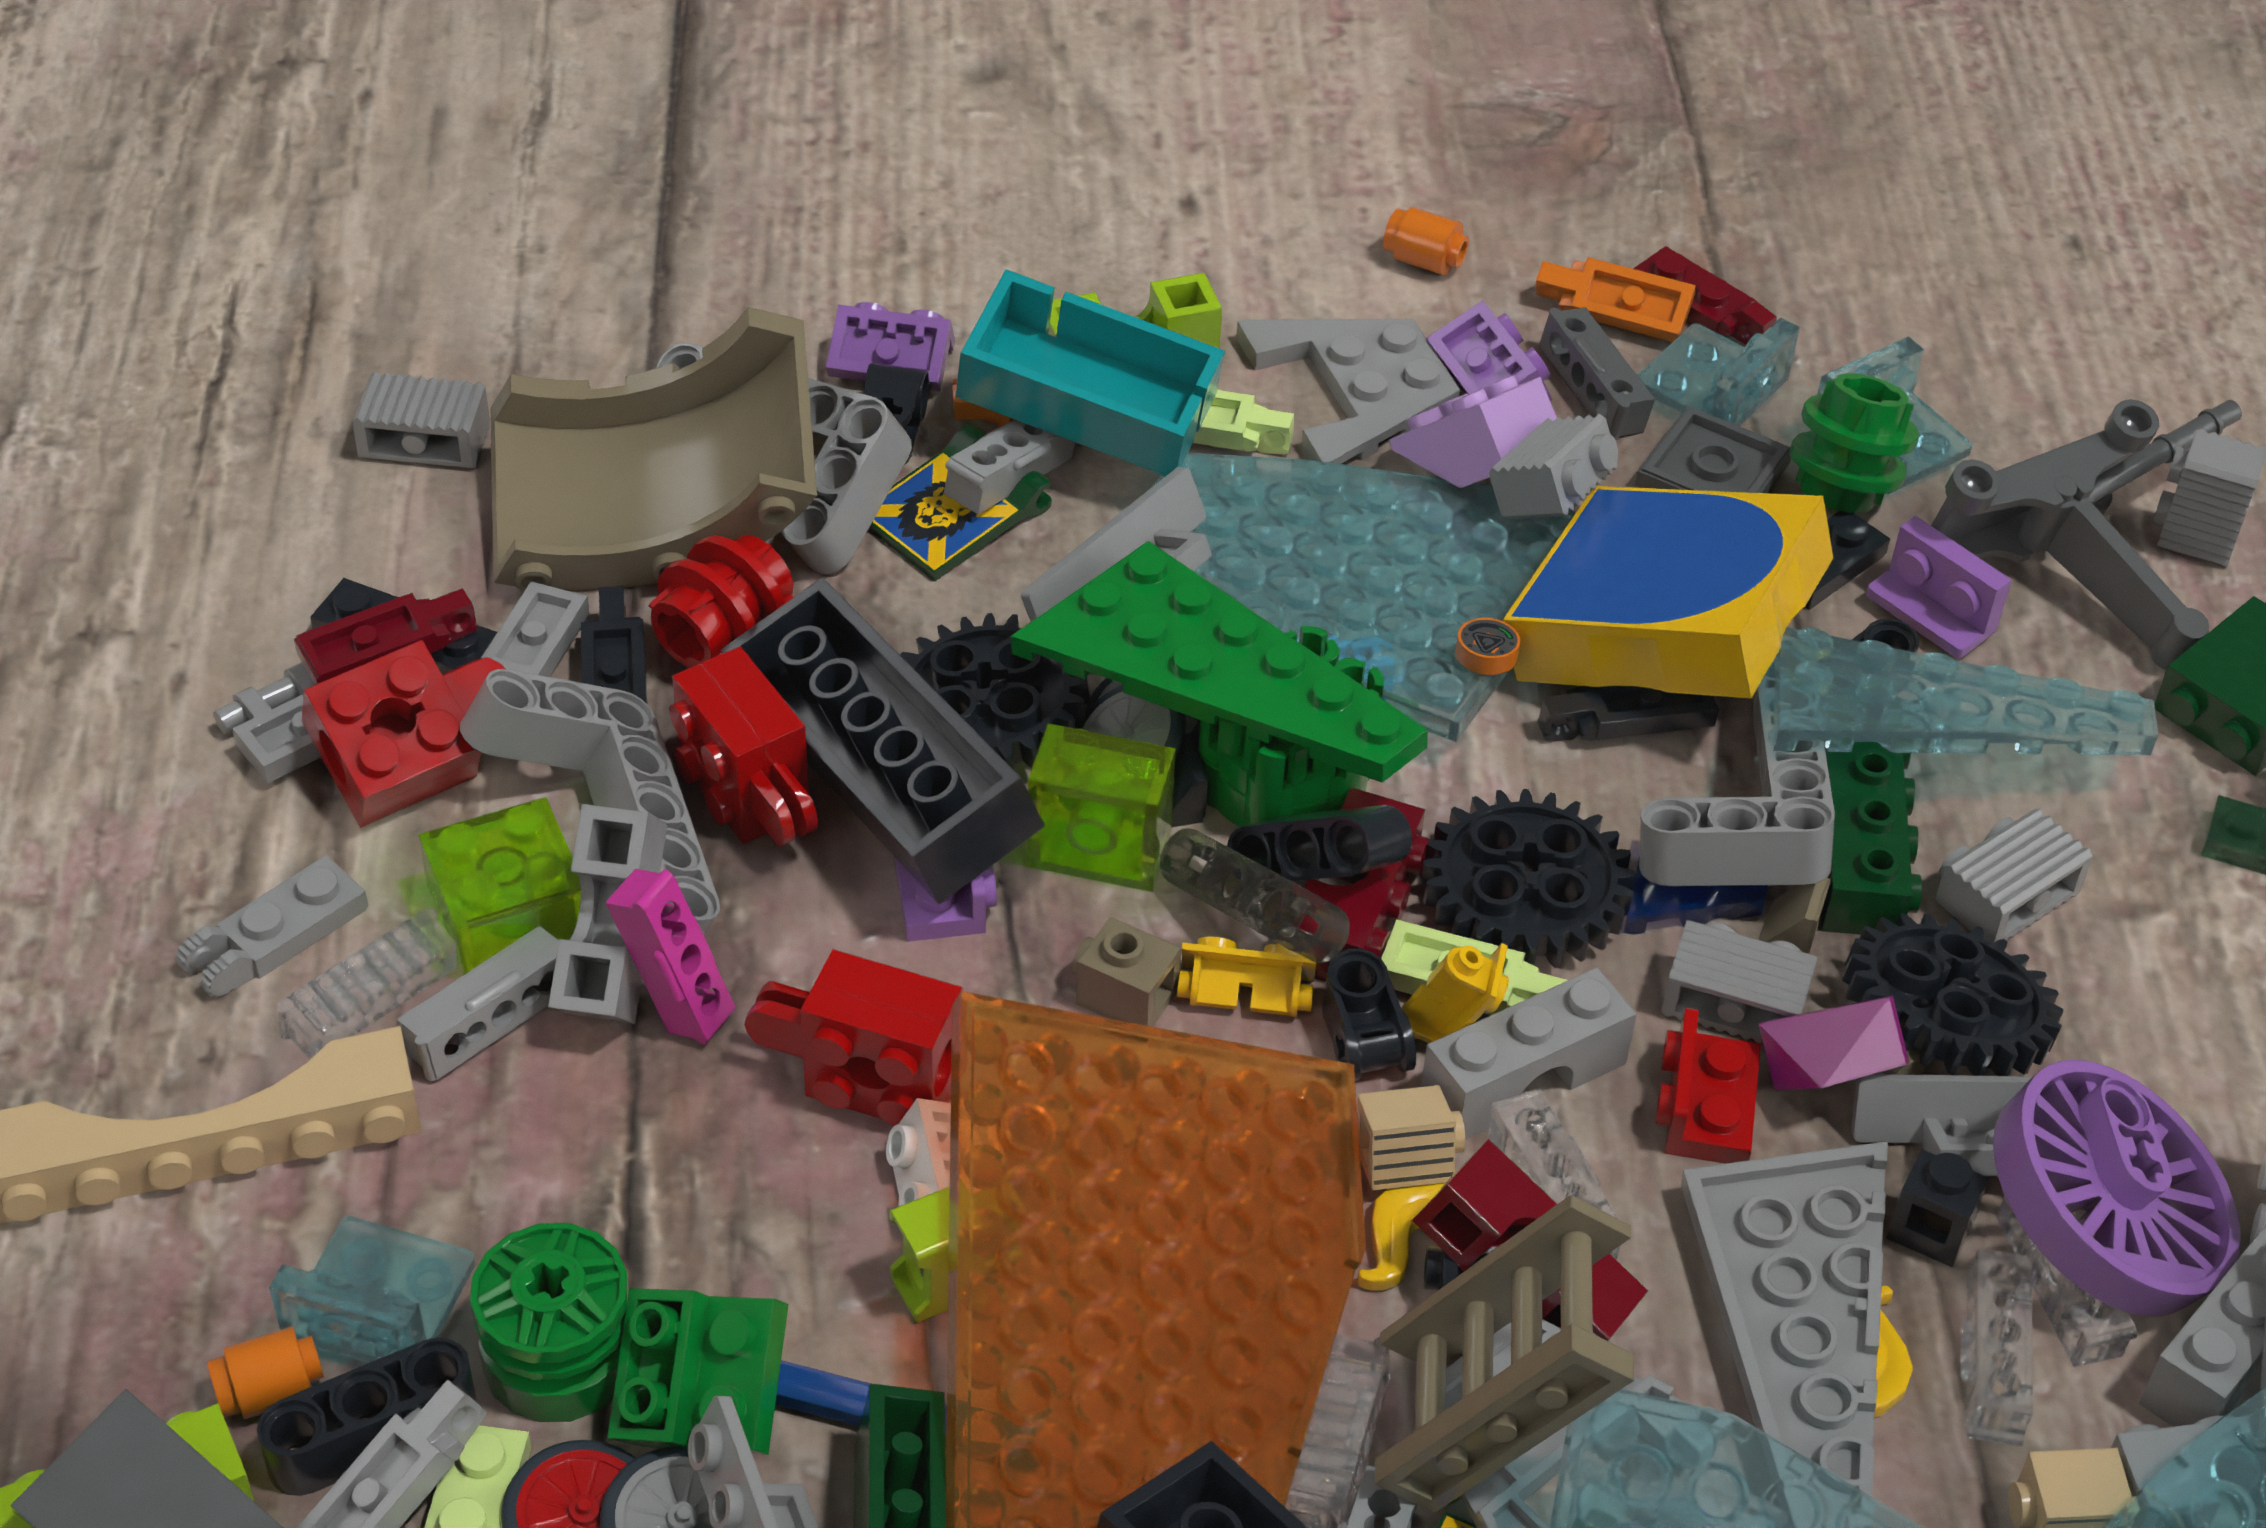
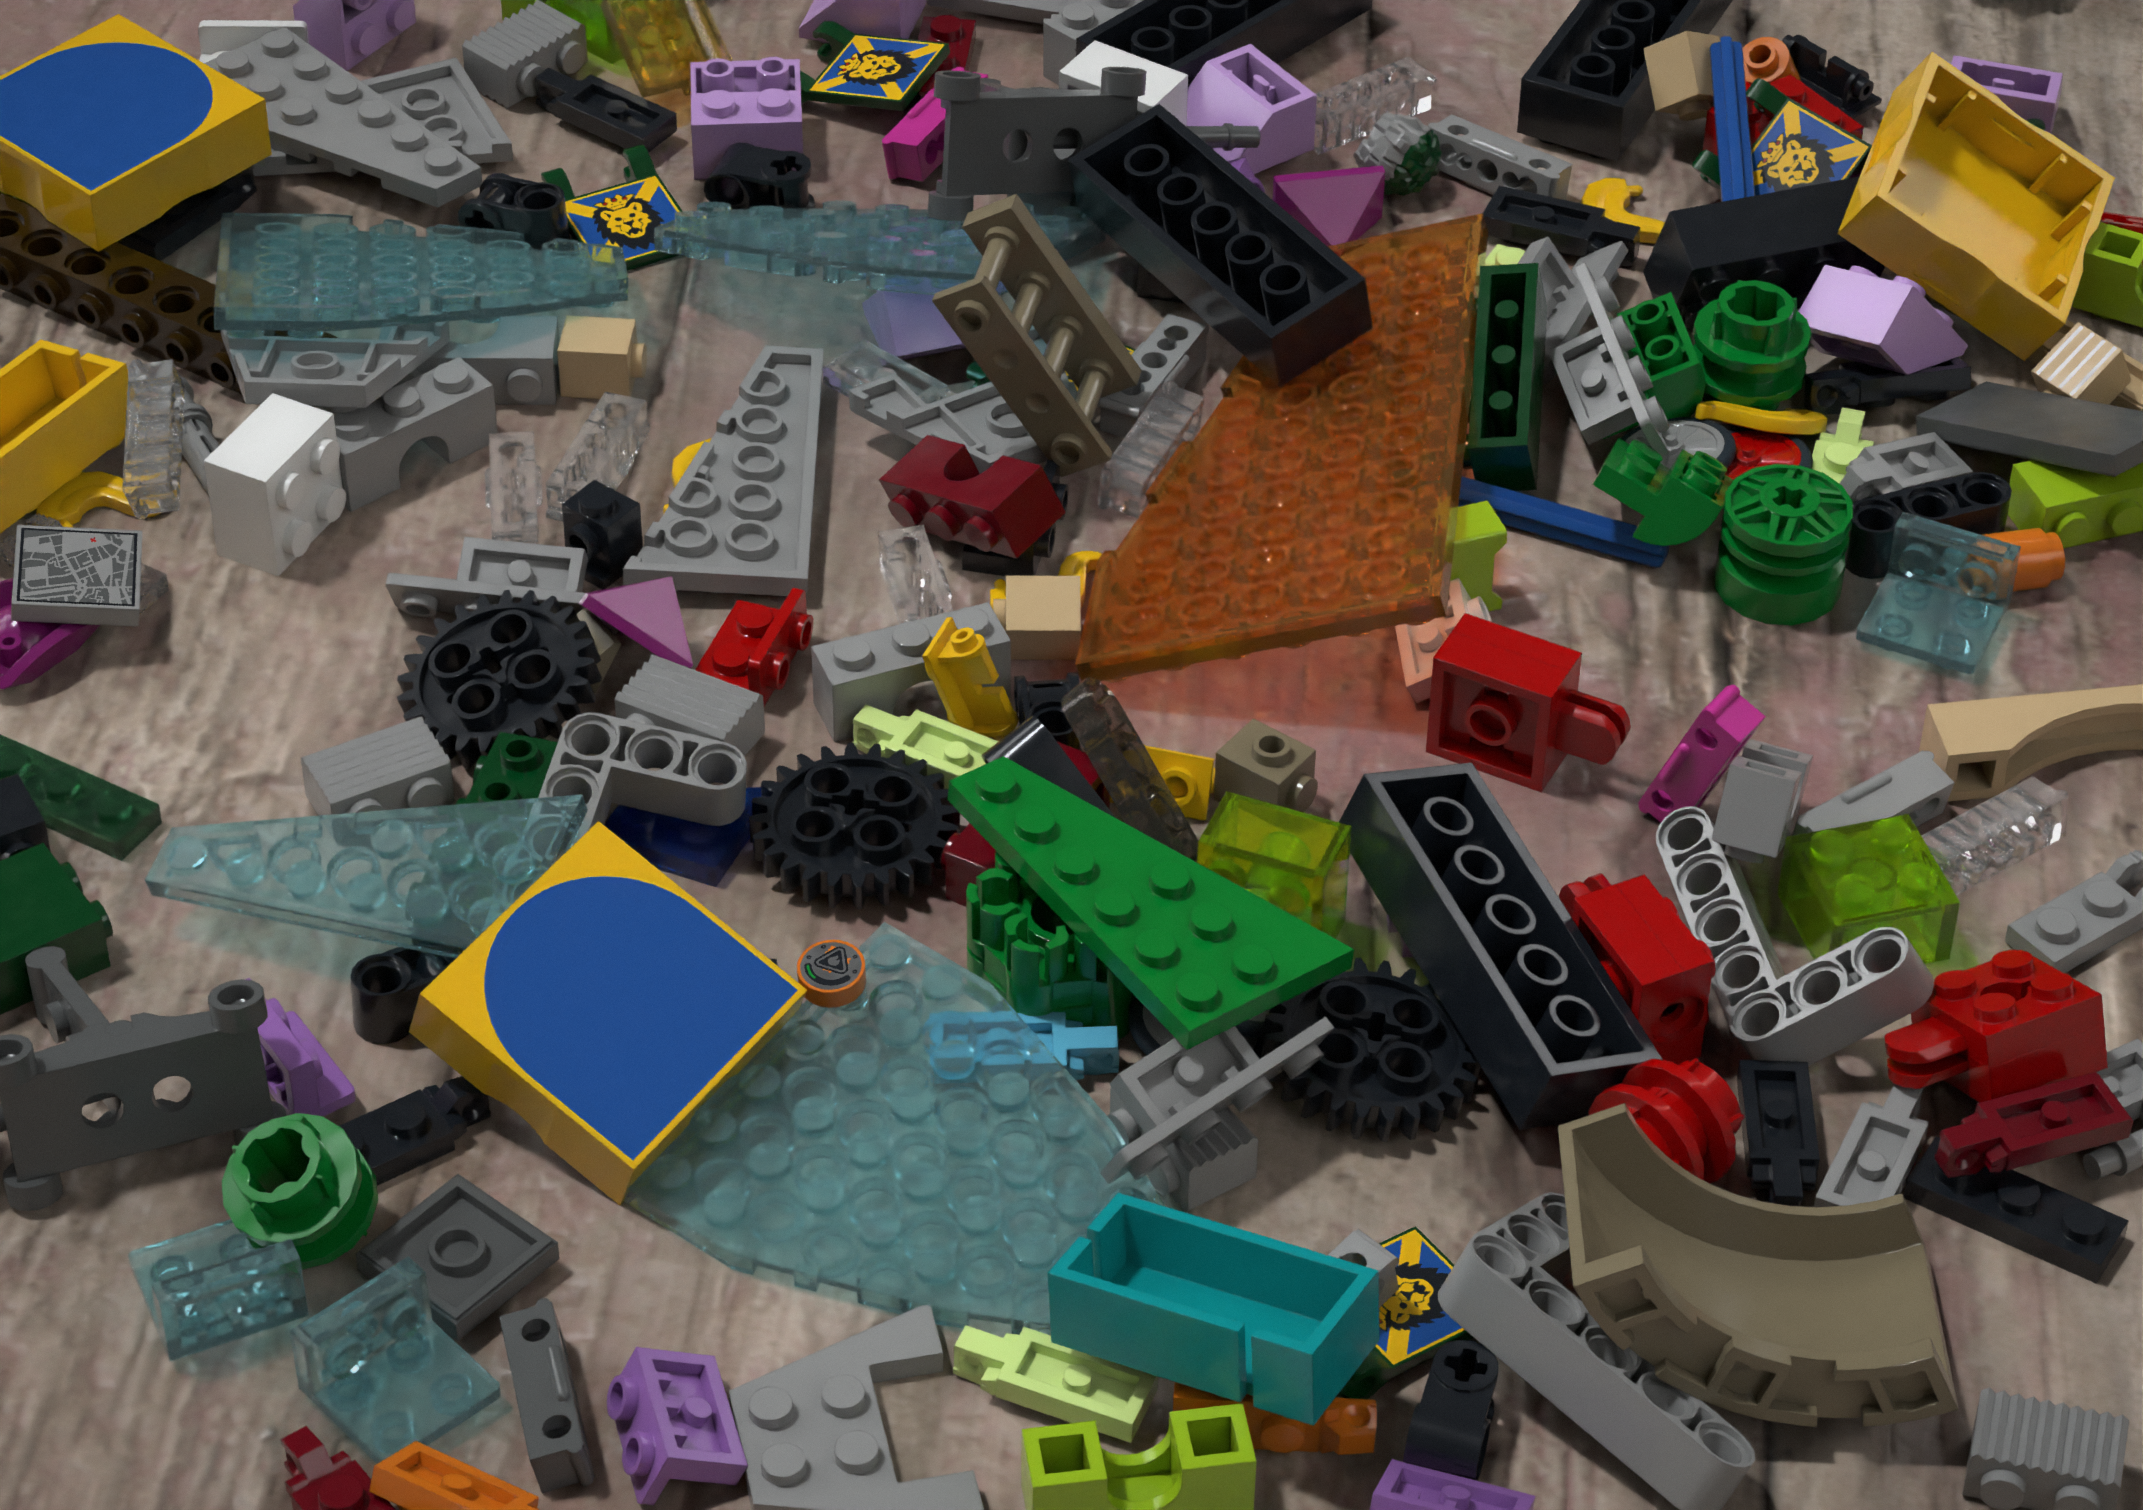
camera: 170 degrees left, 5 degrees down
lavender slope [1389,375,1557,488] -> none
light grey brick [1489,414,1618,520] -> none
medium lavender piece [1993,1060,2241,1316] -> none

